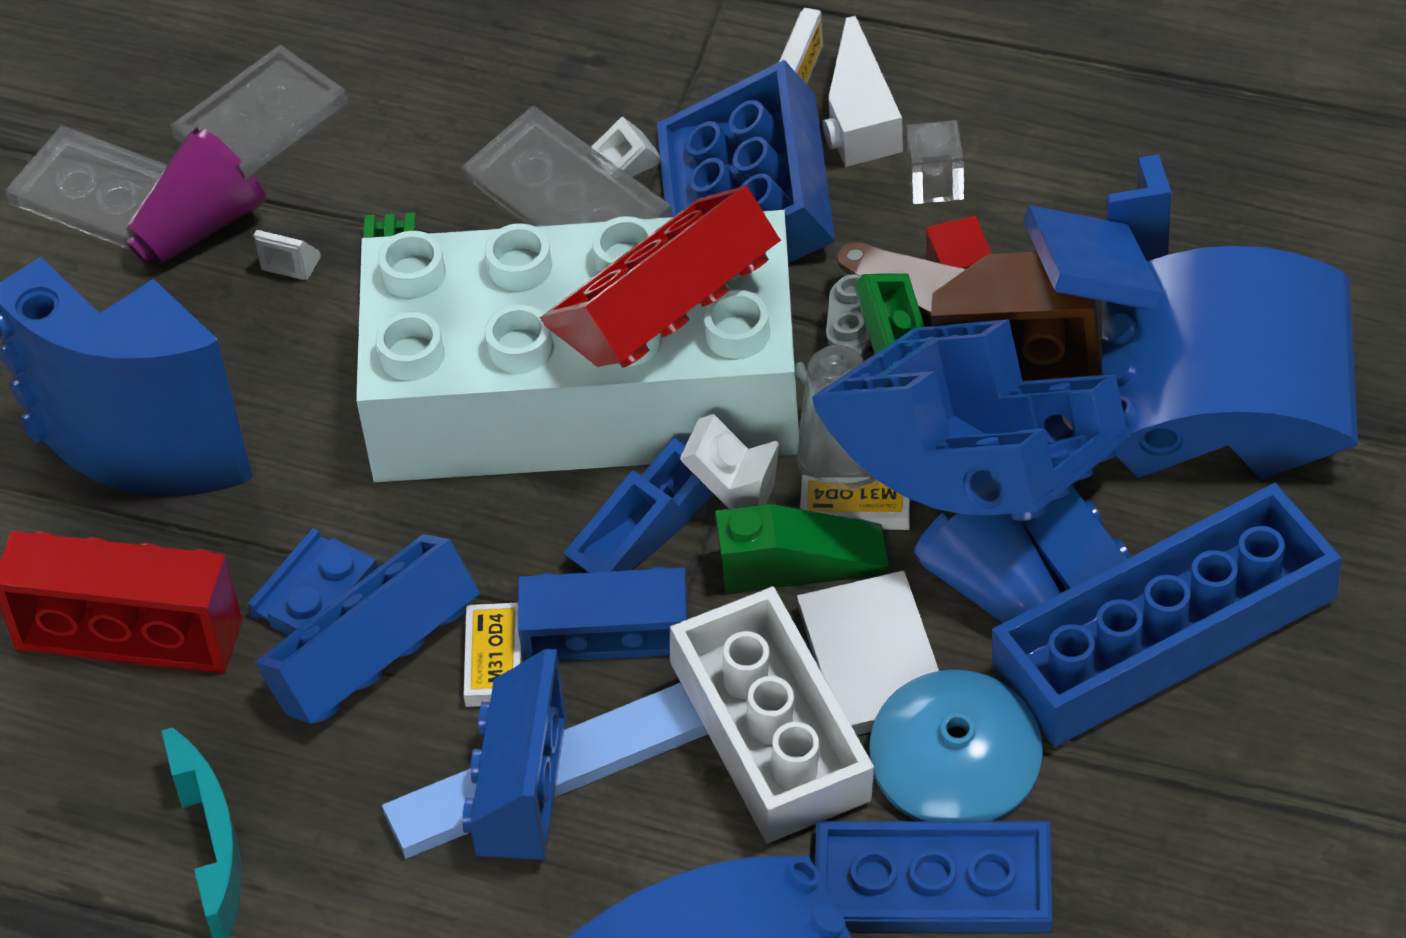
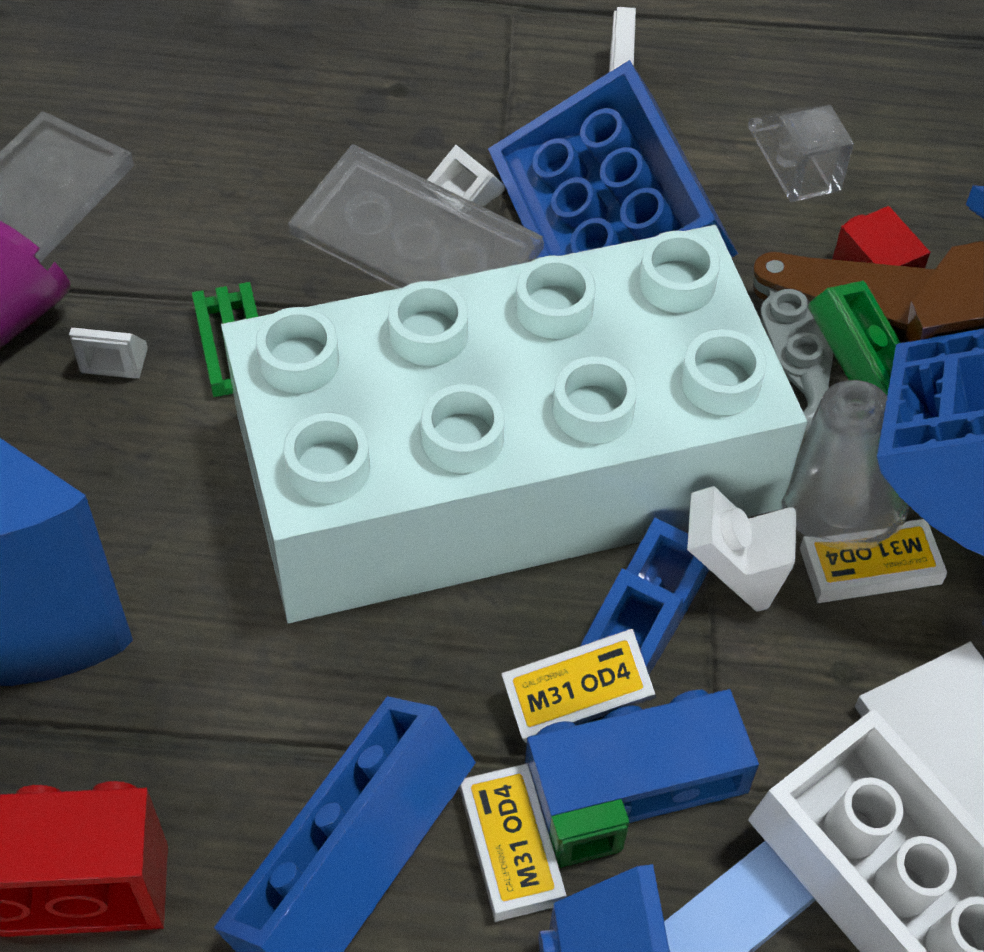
camera: 20 degrees left, 5 degrees up
blue plate [248,528,378,636] -> none
red slope [539,186,781,368] -> none
green slope [715,504,889,594] -> none
white slope [823,16,903,167] -> none
none -> tile [501,629,656,743]
none -> green tile [549,799,629,868]

